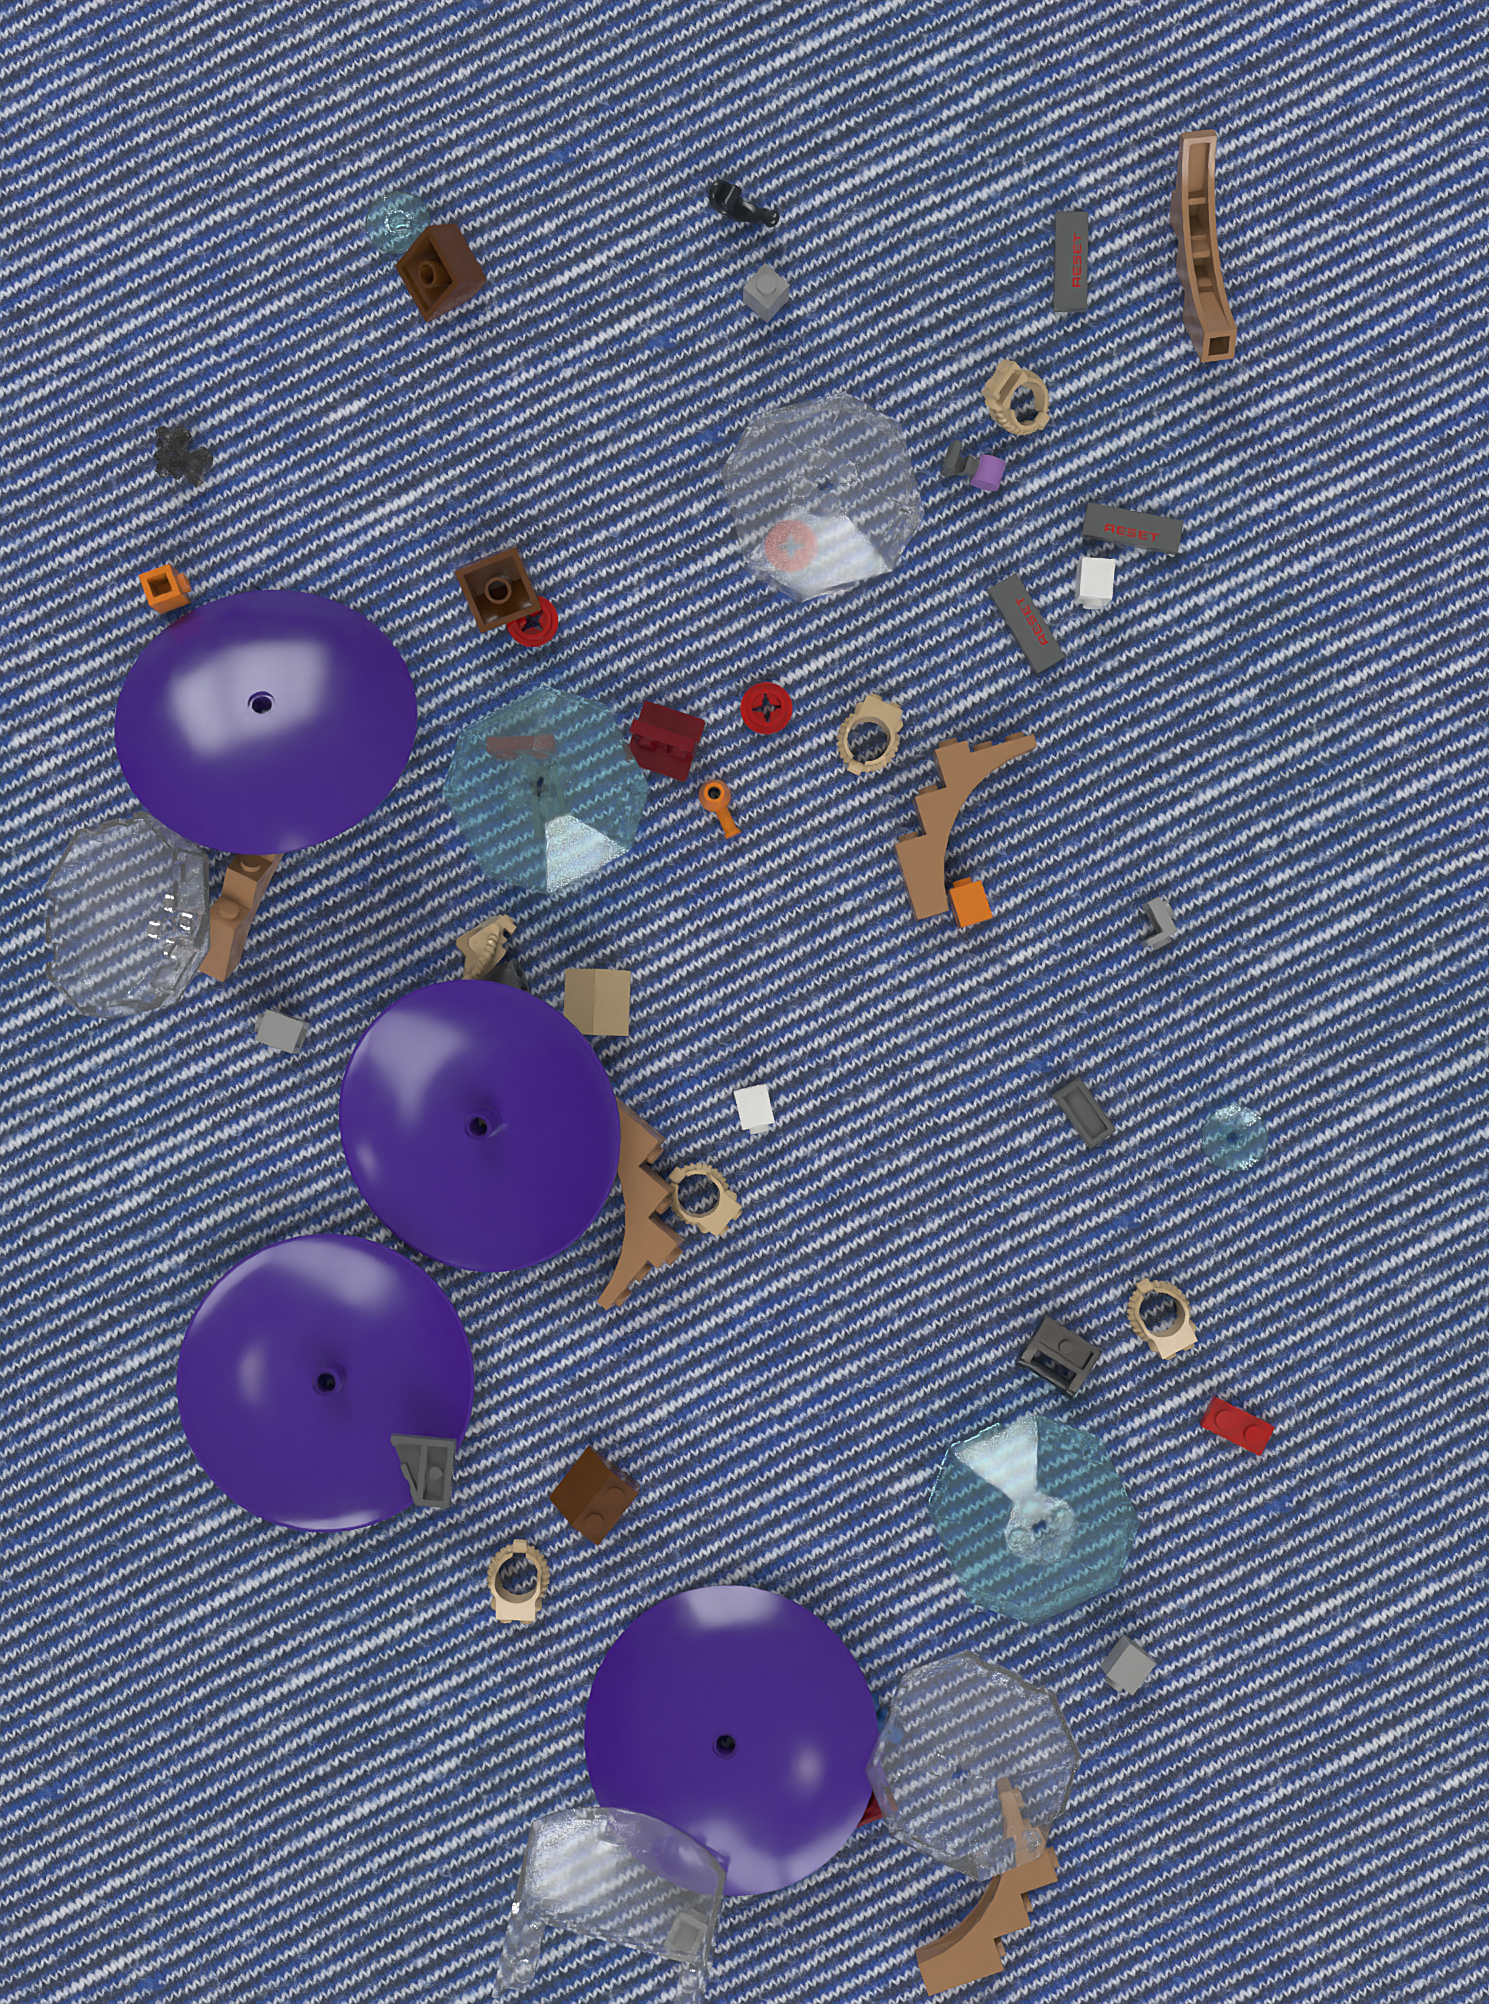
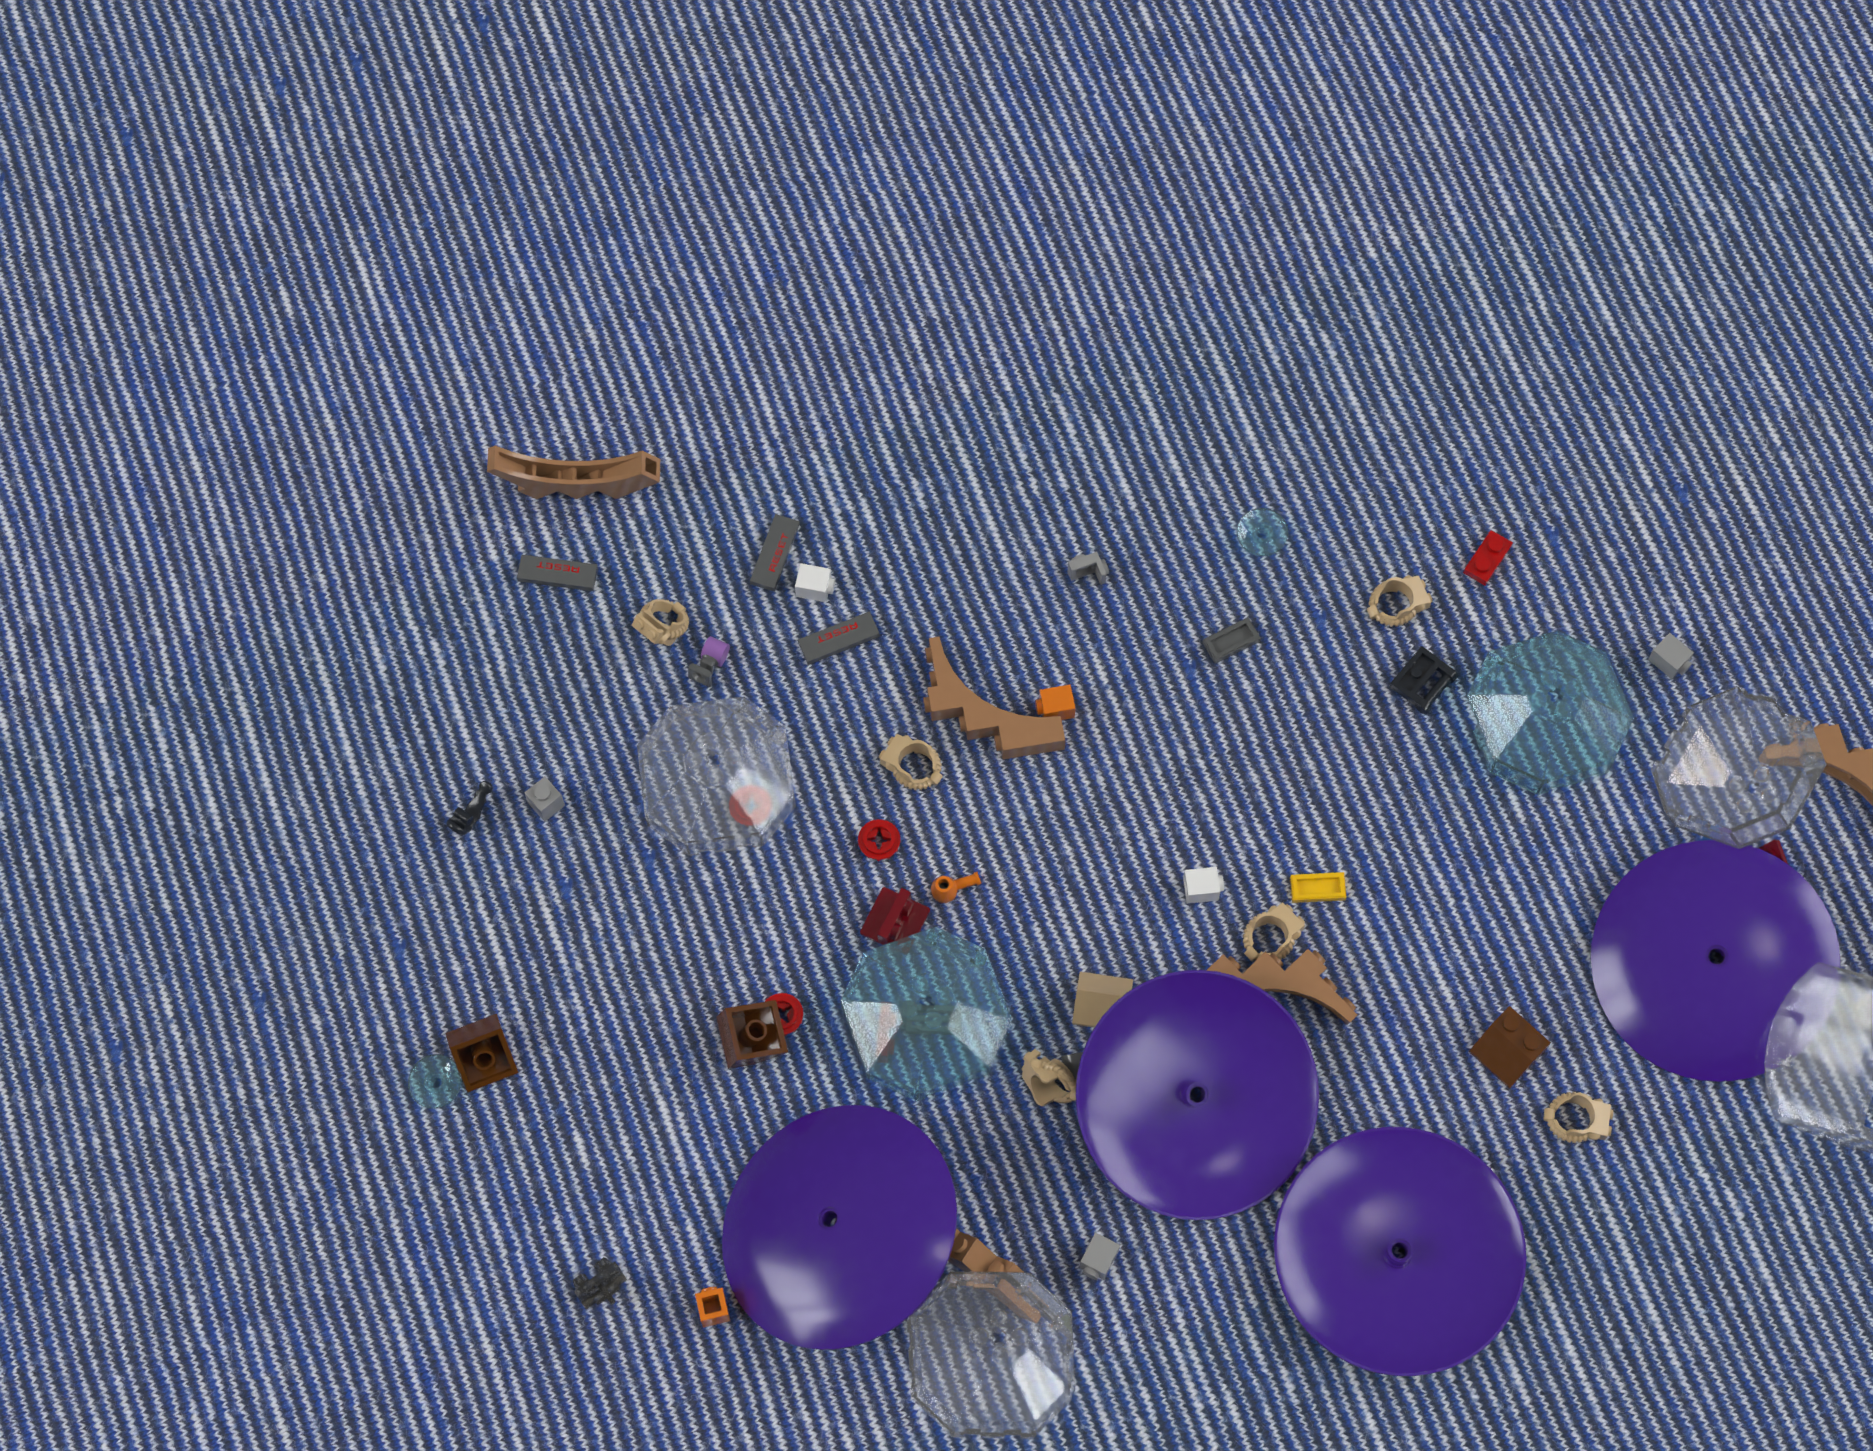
camera: 75 degrees left, 20 degrees down
dark grey wing [390,1433,457,1508] -> none
none -> yellow tile [1290,872,1346,903]

